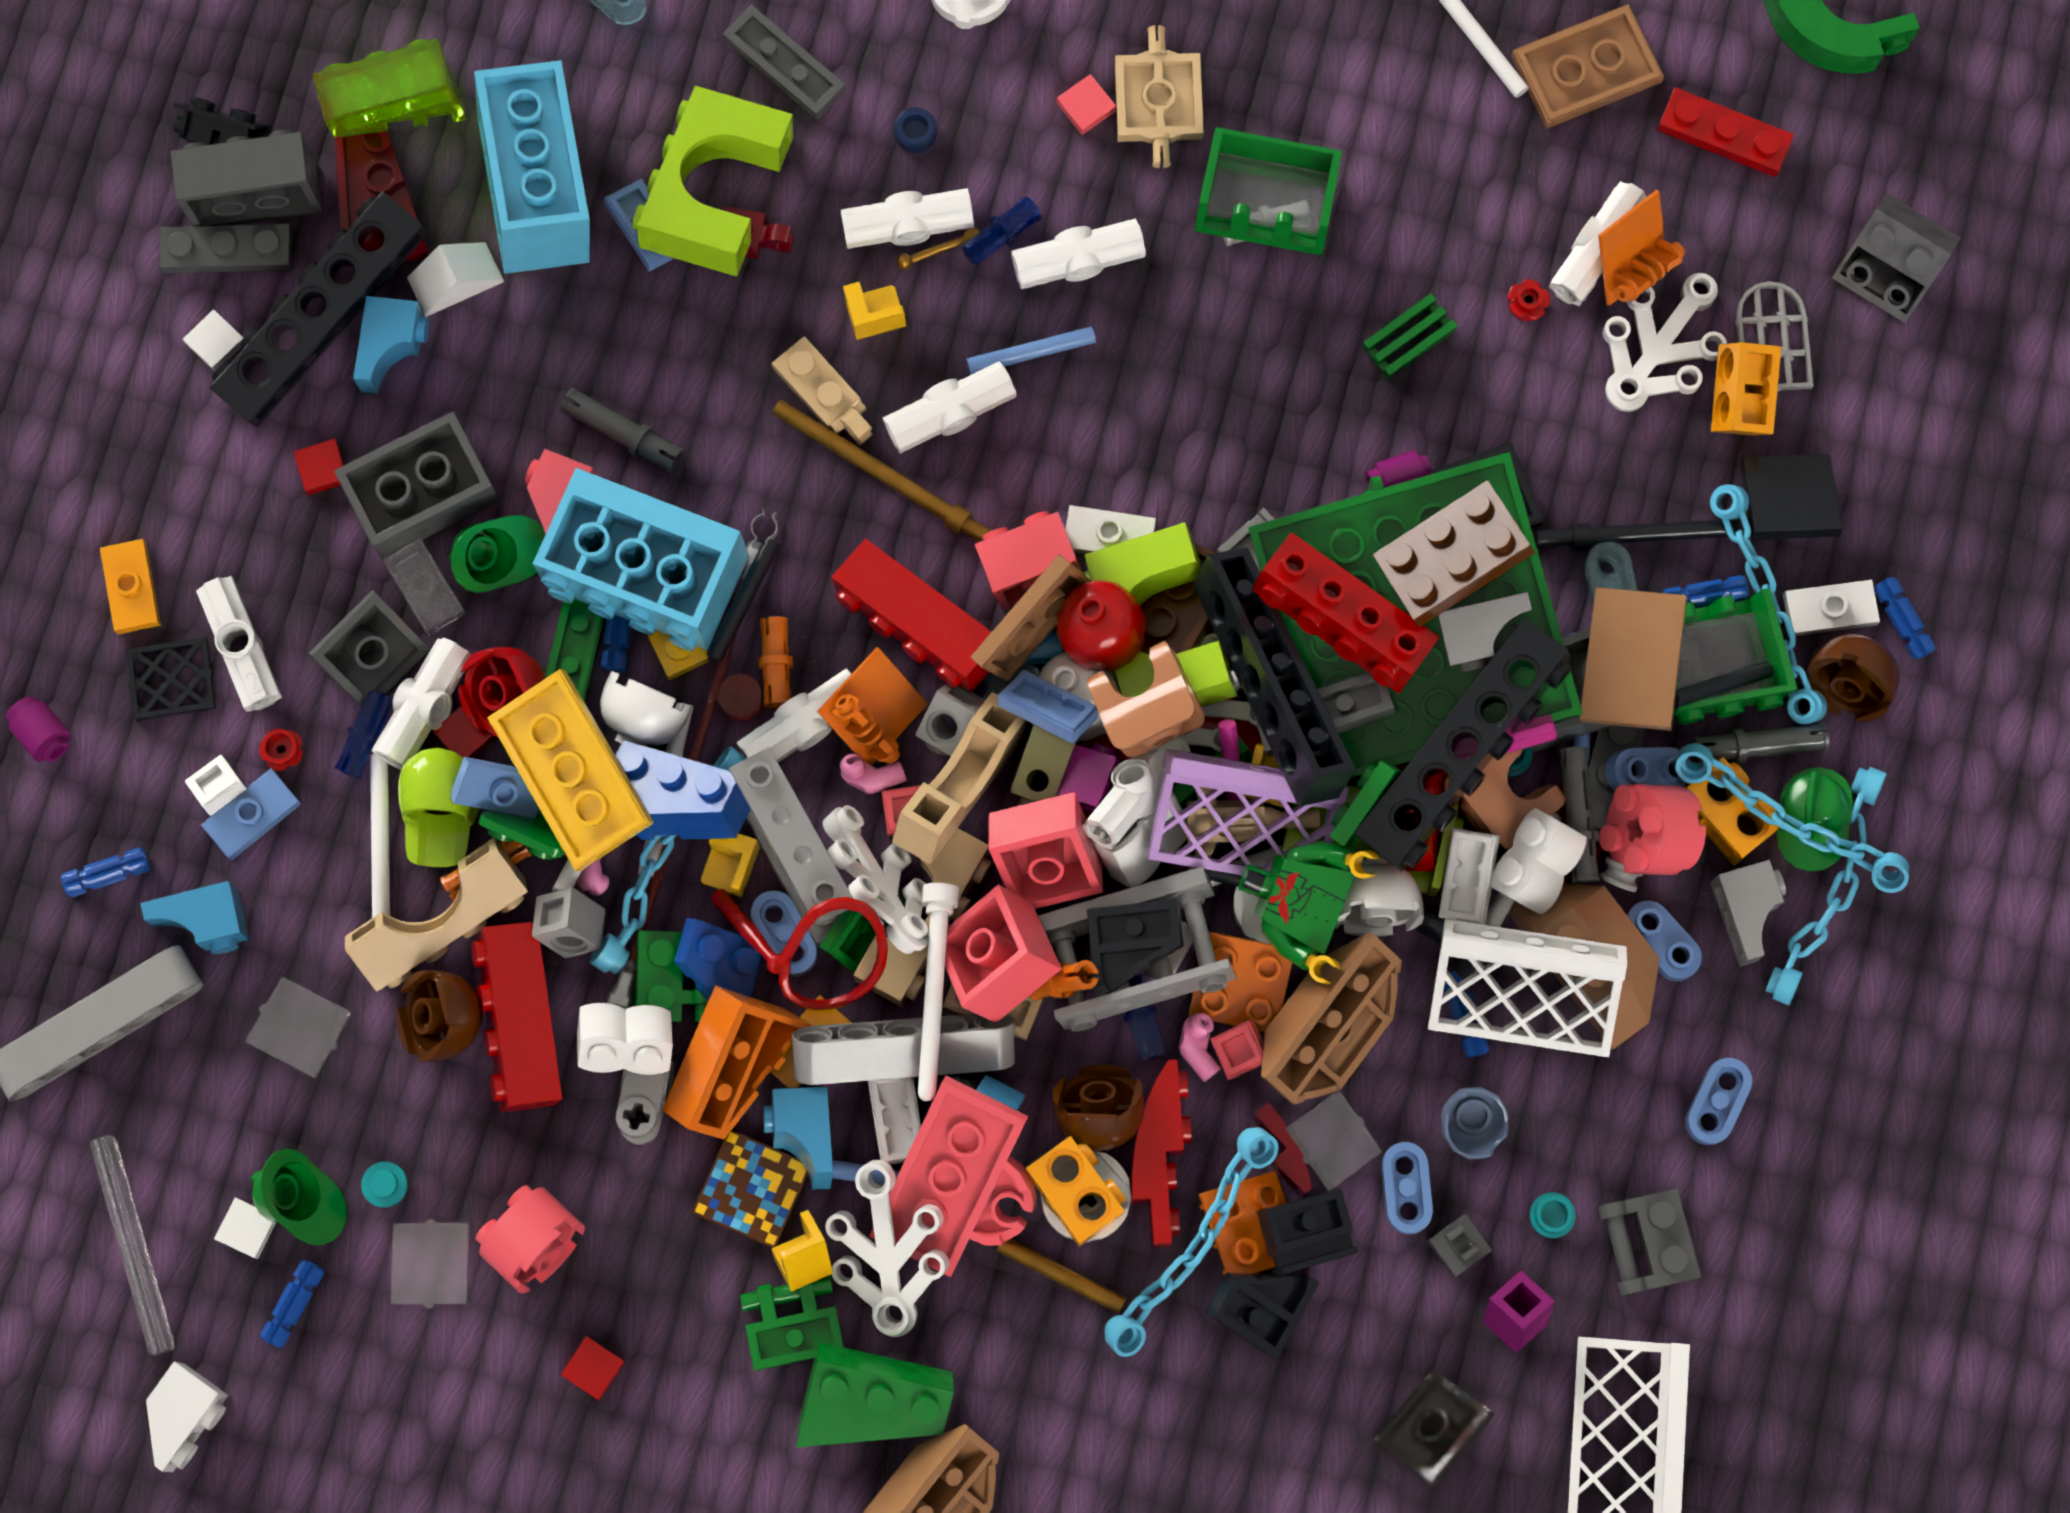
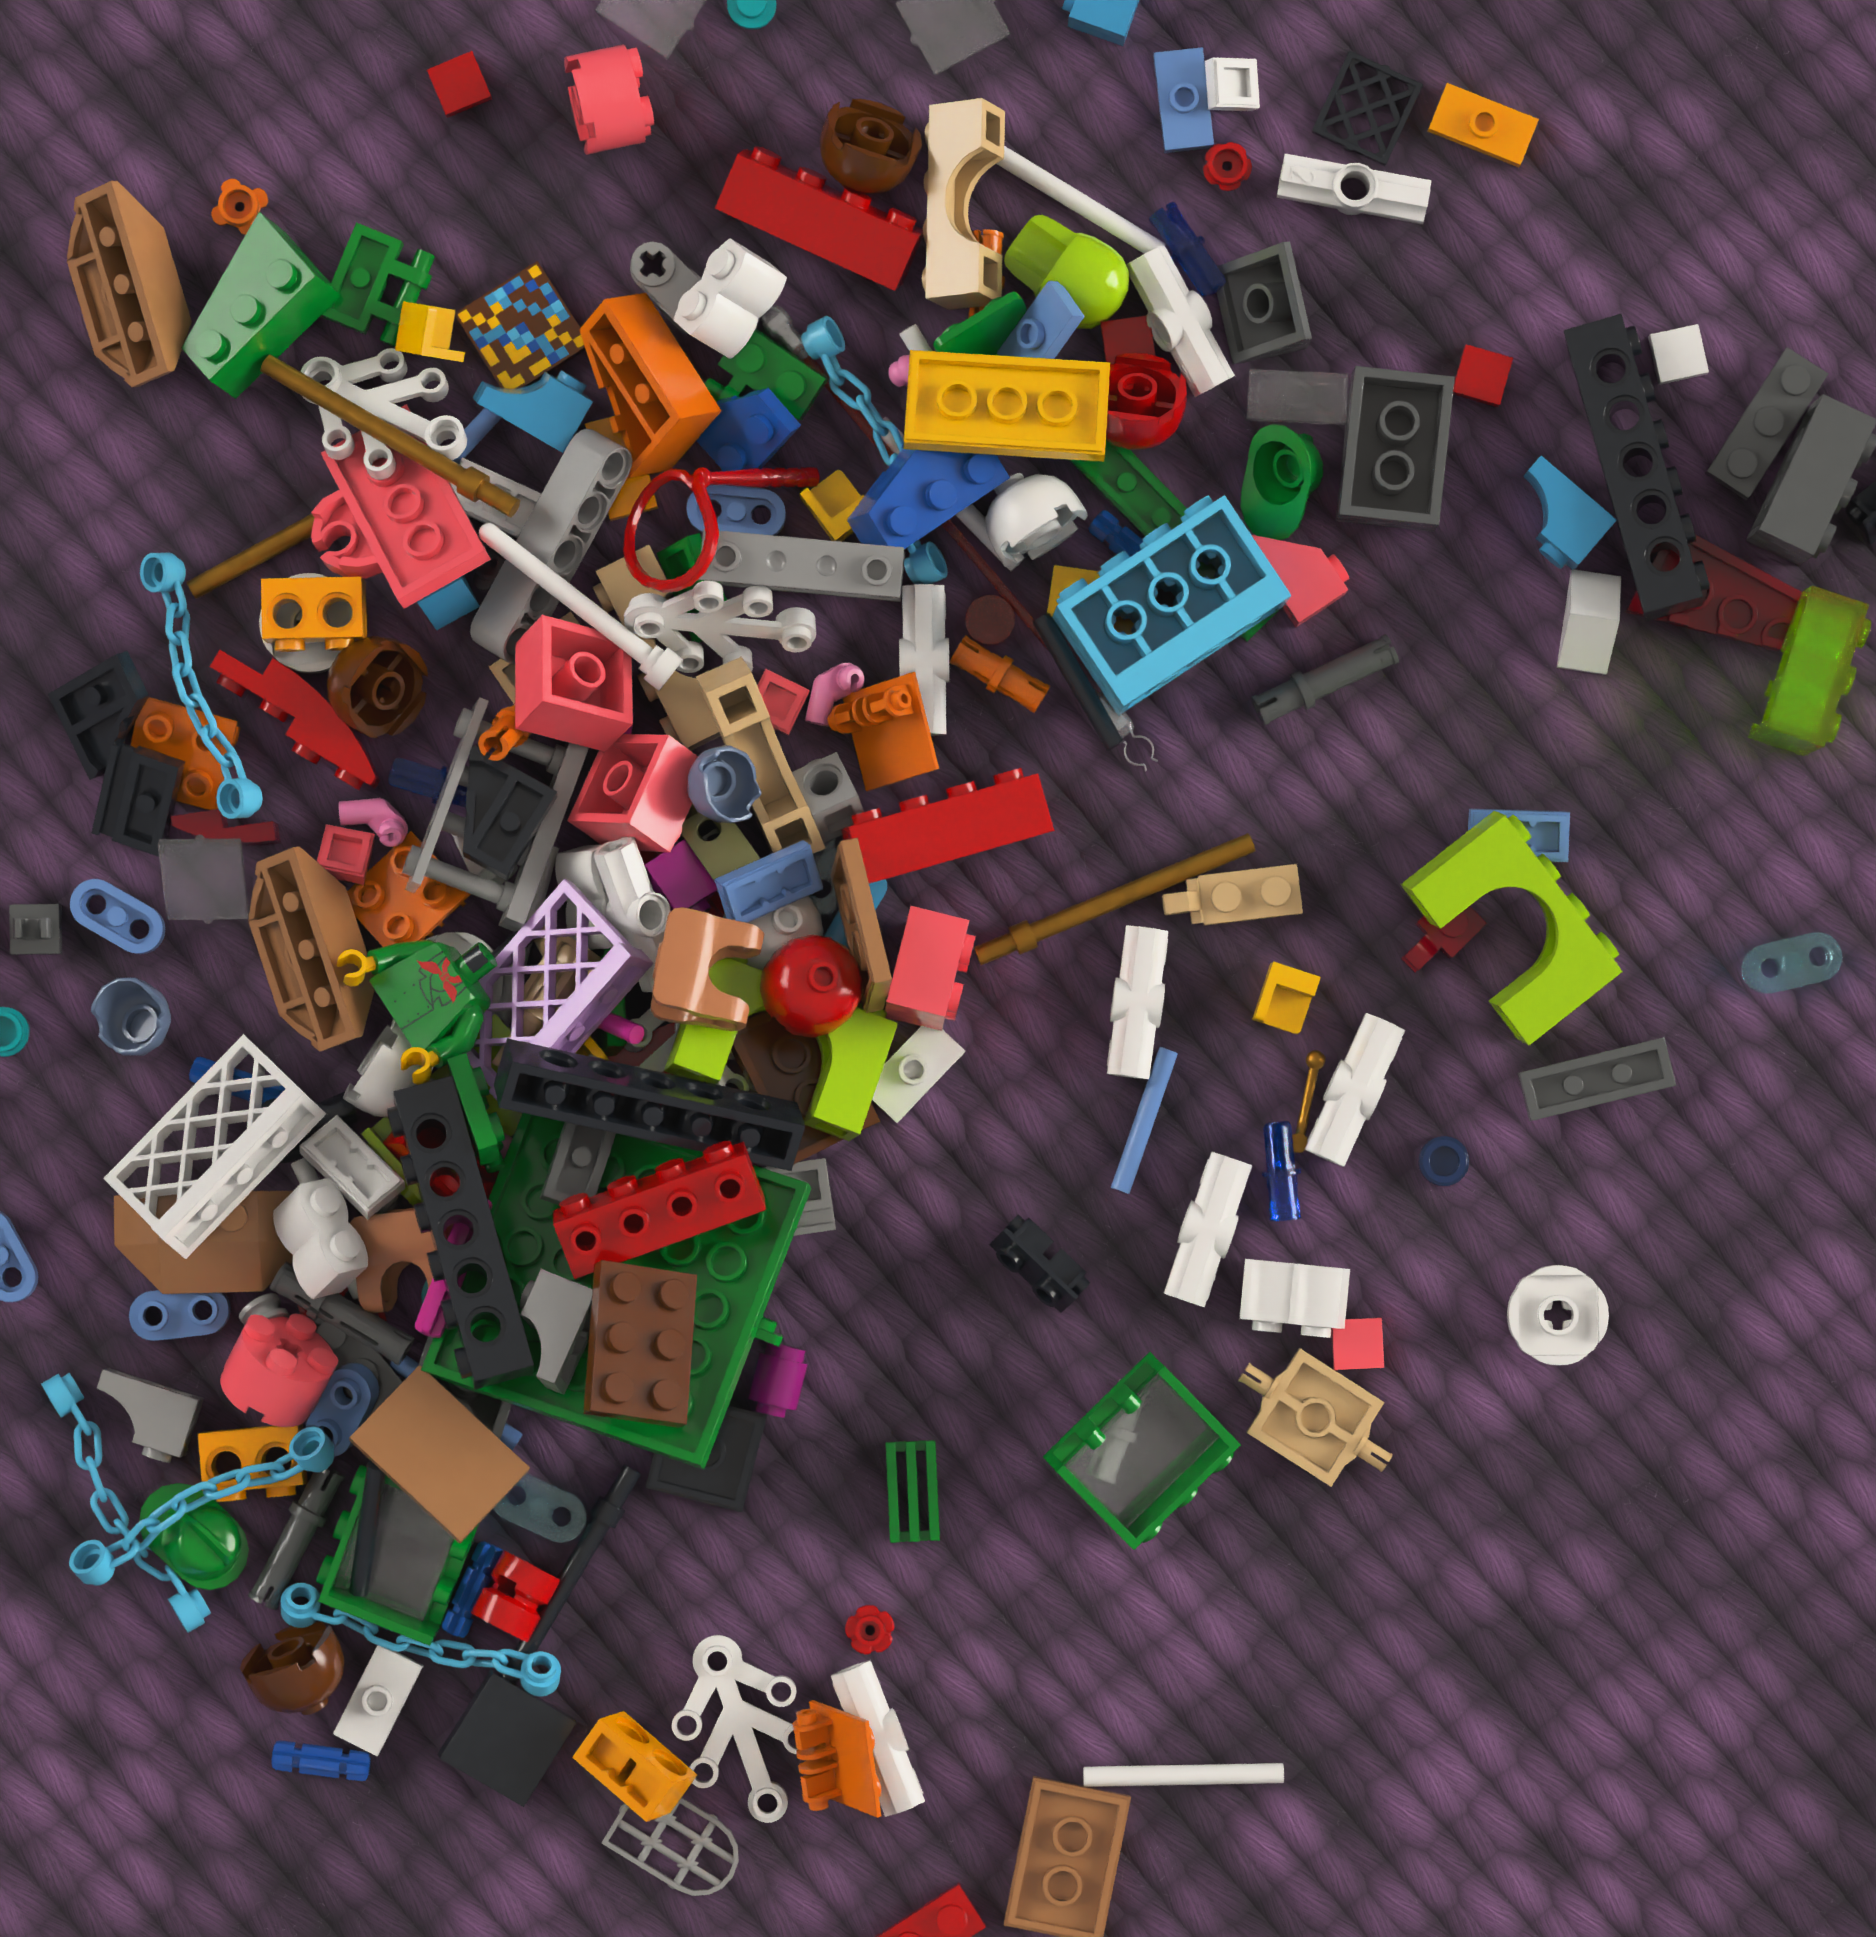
camera: 120 degrees right, 10 degrees up
medium azure brick [474,60,590,274] -> none
light grey brick [532,887,605,959] -> none
none -> orange plate [211,179,268,235]
none -> pearl gold bar [260,355,520,518]
none -> red wheel [471,1550,560,1642]
none -> sand blue hair [687,745,762,823]
none -> black hinge [989,1214,1091,1313]
none -> white brick [1240,1259,1350,1338]

